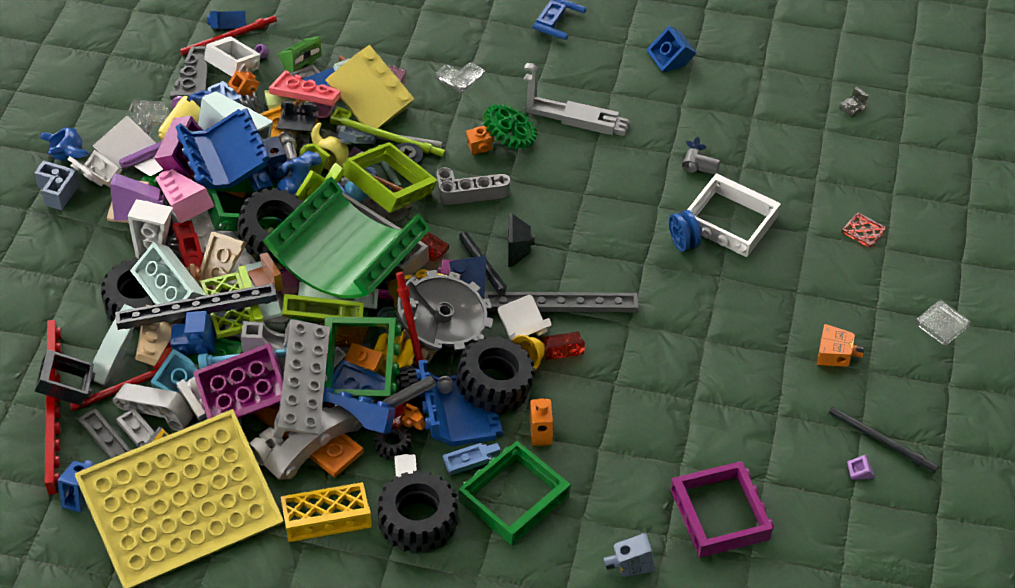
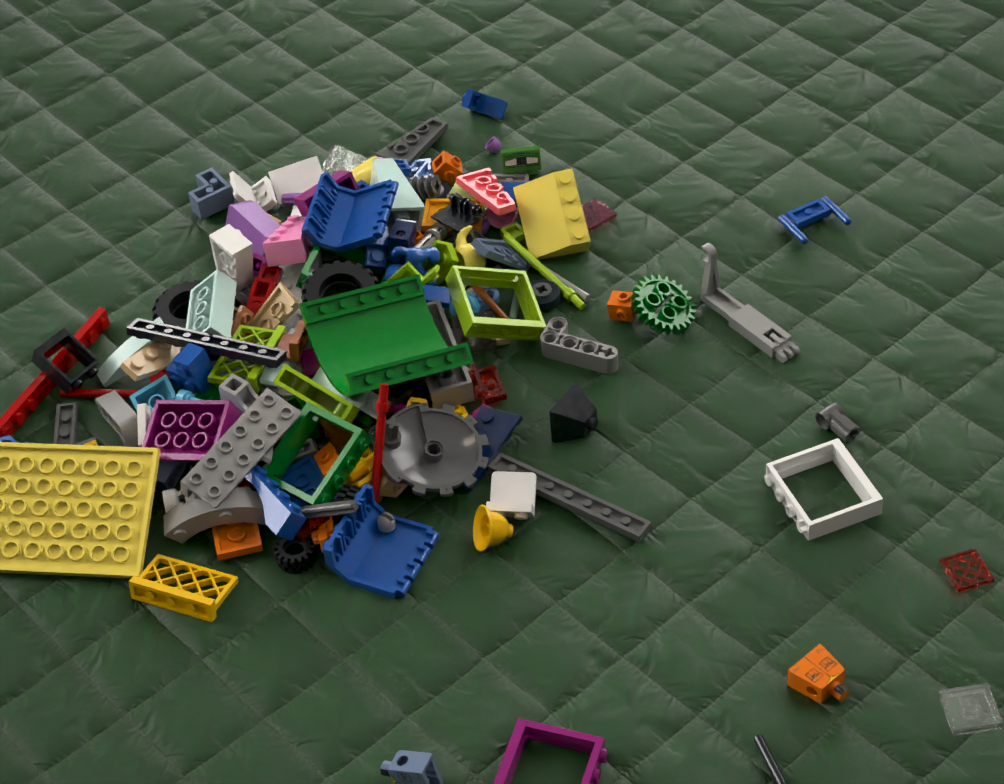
camera: 40 degrees right, 5 degrees down
blue piece [40,127,89,161] -> none
light grey hinge [116,408,155,447] -> none
red bar [180,15,277,56] -> none
white window [204,36,261,76] -> none
black tyre [377,470,458,553] -> none
white brick [395,454,417,478] -> none
clear plate [435,62,484,93] -> none
medium blue hinge [443,443,501,476] -> none
black tyre [456,336,535,413] -> none
green window [458,441,571,546] -> none
black axle [459,232,507,295] -> none
orange torso [529,399,553,446] -> none
clear red bracket [541,331,585,360] -> none
blue slope [646,25,697,72] -> none
blue wheel [669,210,701,252] -> none
dark blue plant [686,136,707,151] -> none

